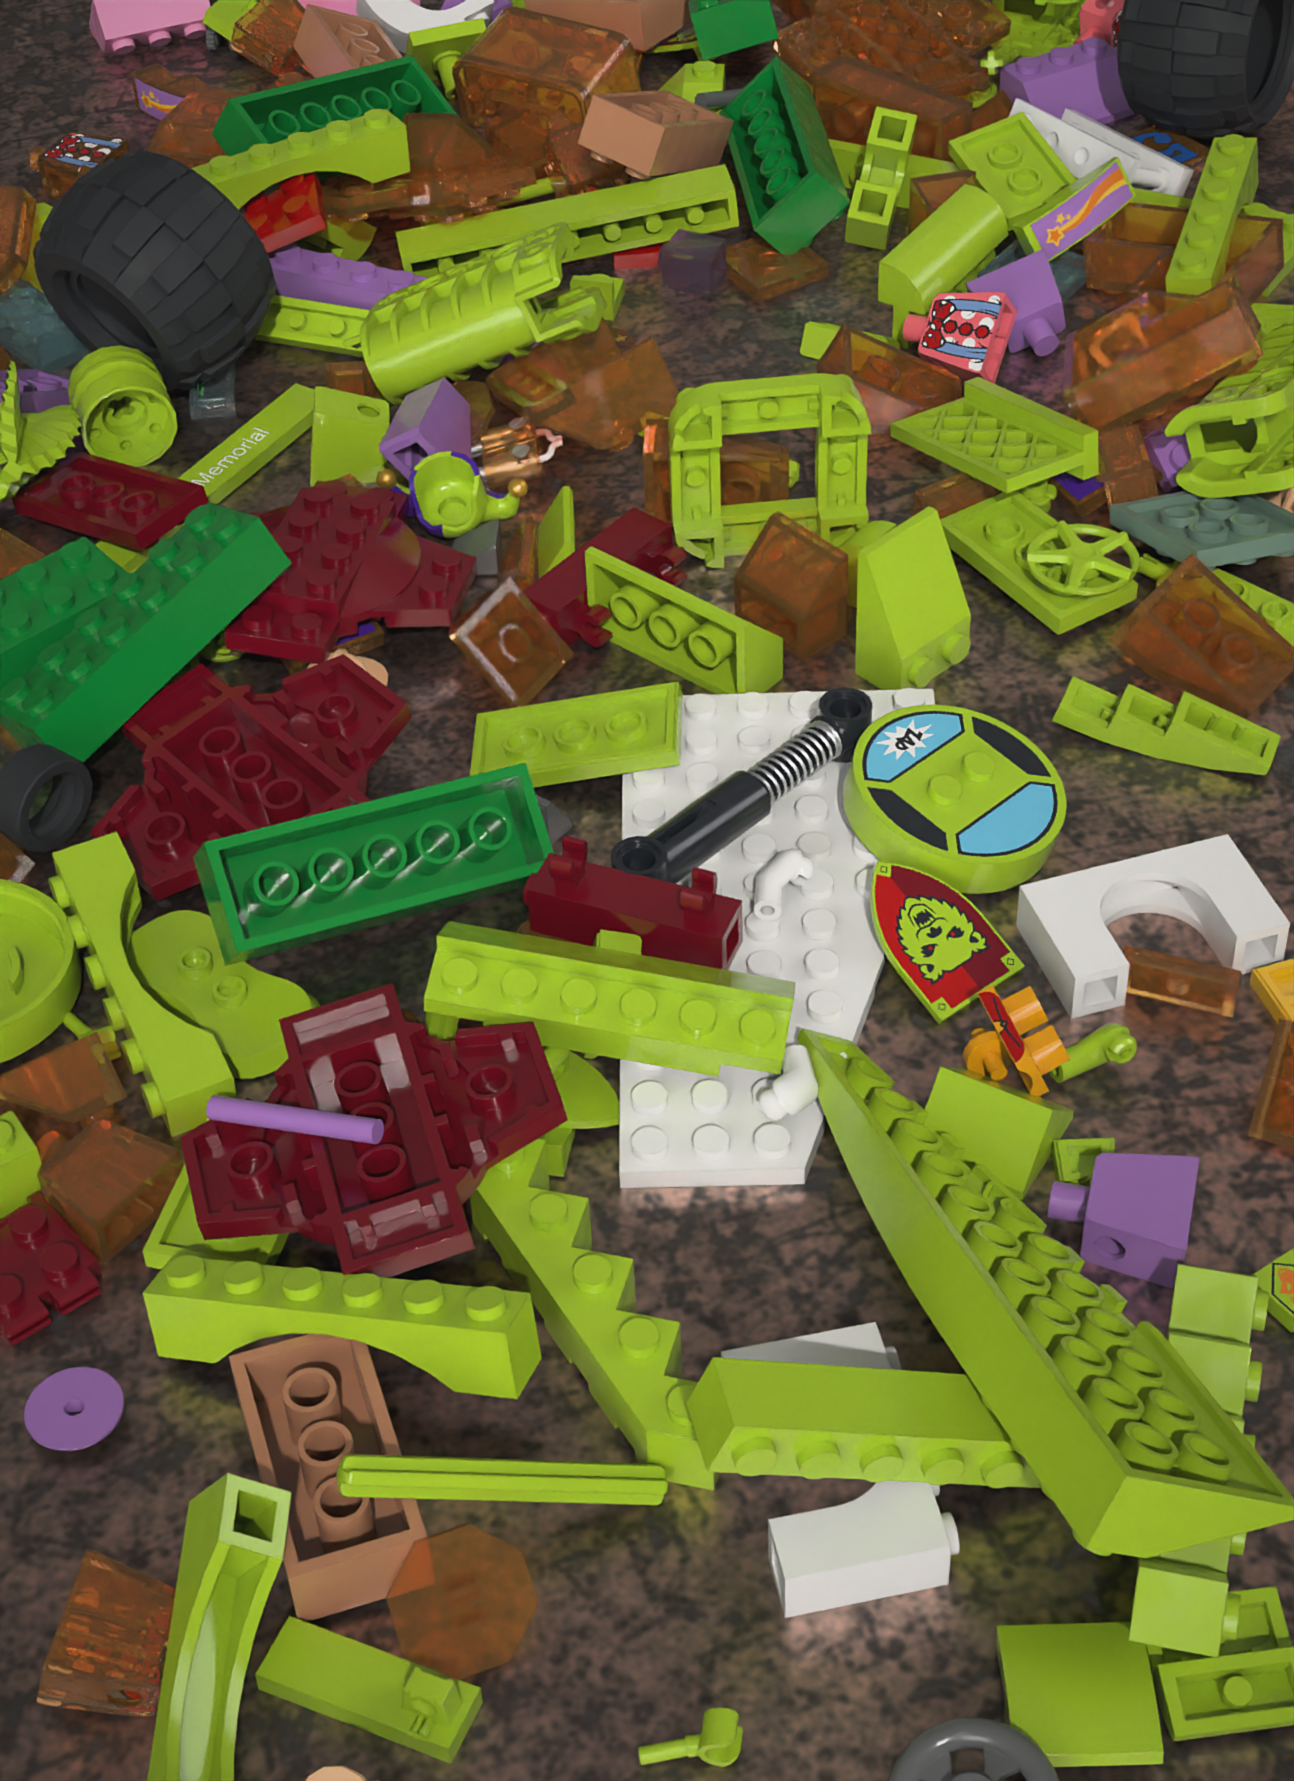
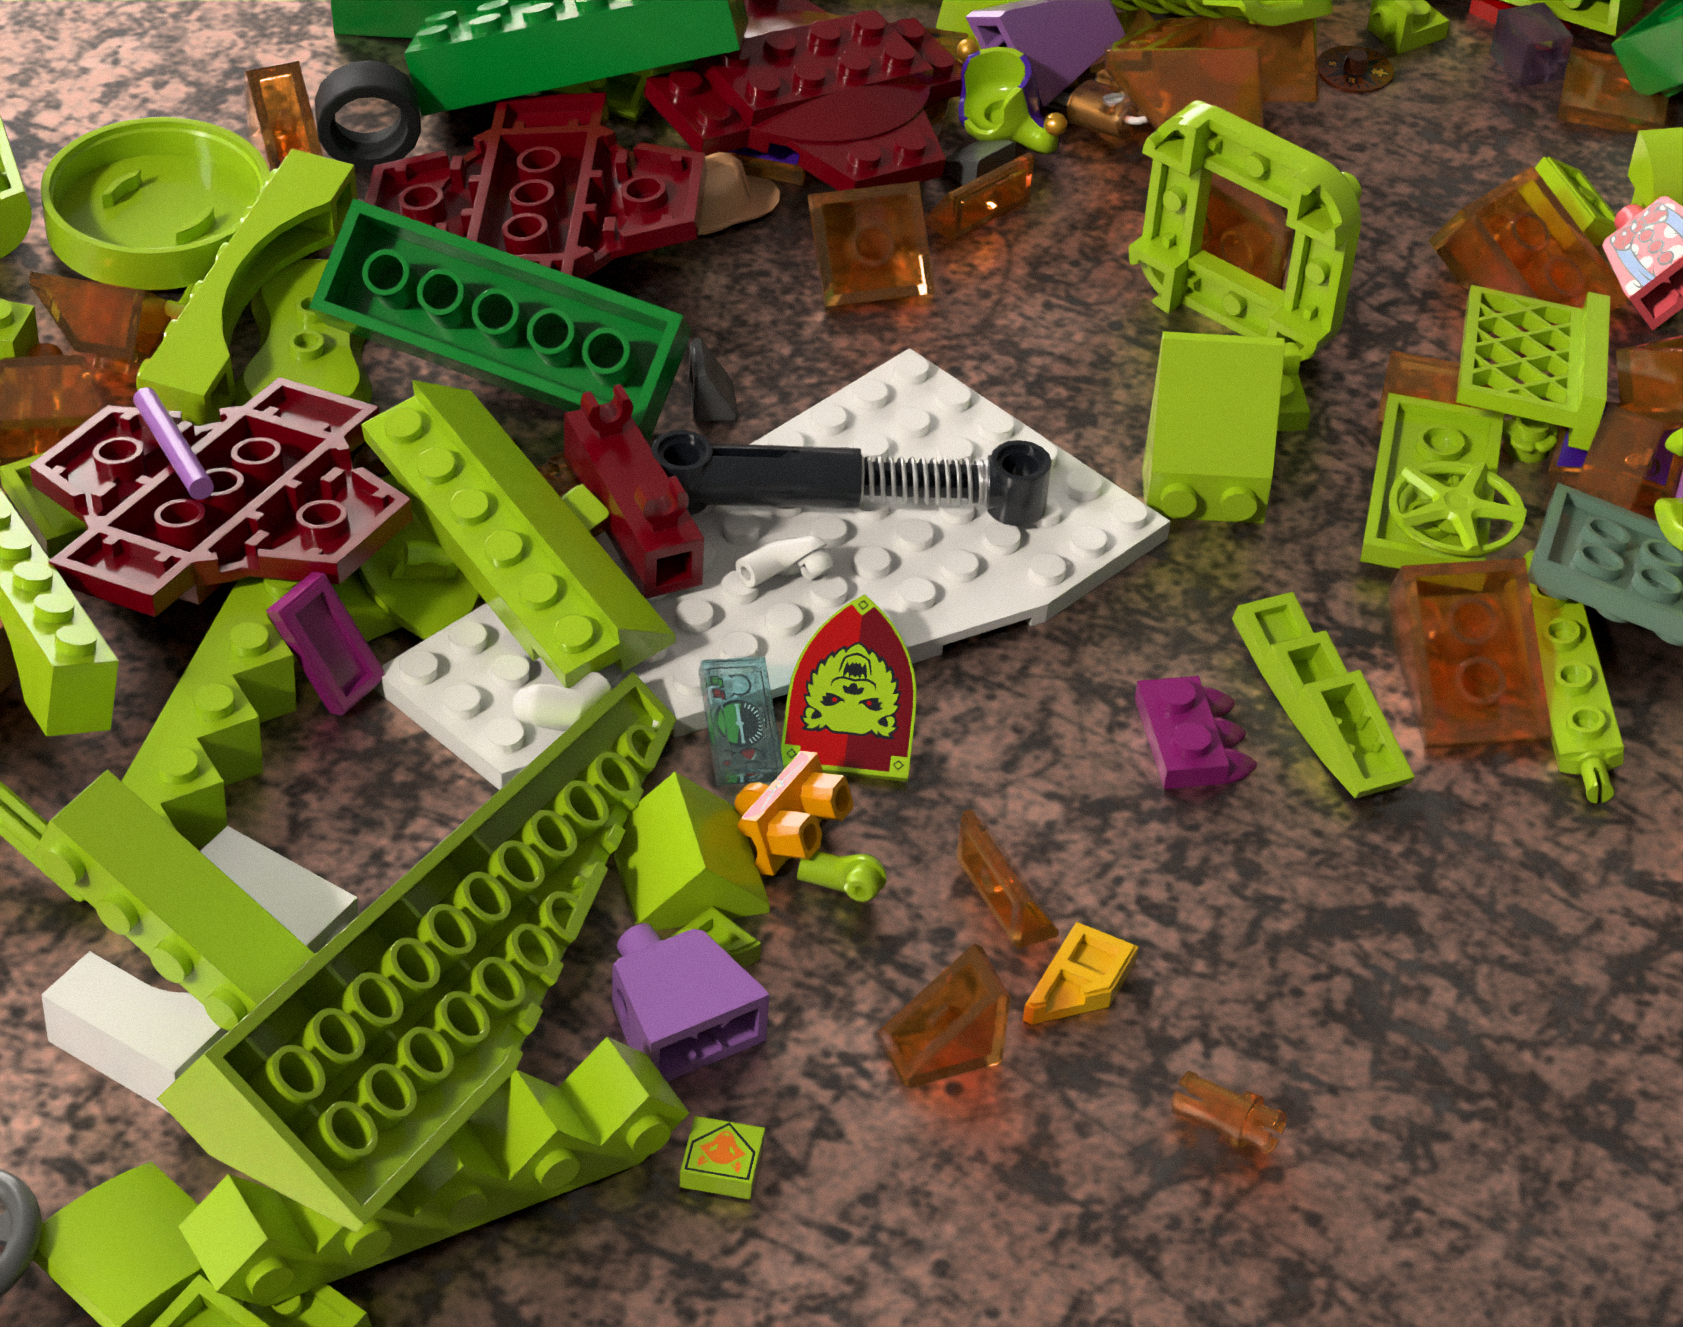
camera: 40 degrees right, 0 degrees up
lime tile [470,682,683,788] -> none
dark red brick [520,507,687,651] -> none
lime slope [538,486,576,578] -> none
lime slope [585,546,783,694] -> none
clear orange slope [734,511,848,661] -> none
brick [842,704,1067,894] -> none
white arch [1016,834,1290,1019] -> none
none -> magenta tile [266,572,385,716]
none -> clear light blue tile [698,657,784,785]
none -> magenta plate [1134,676,1257,789]

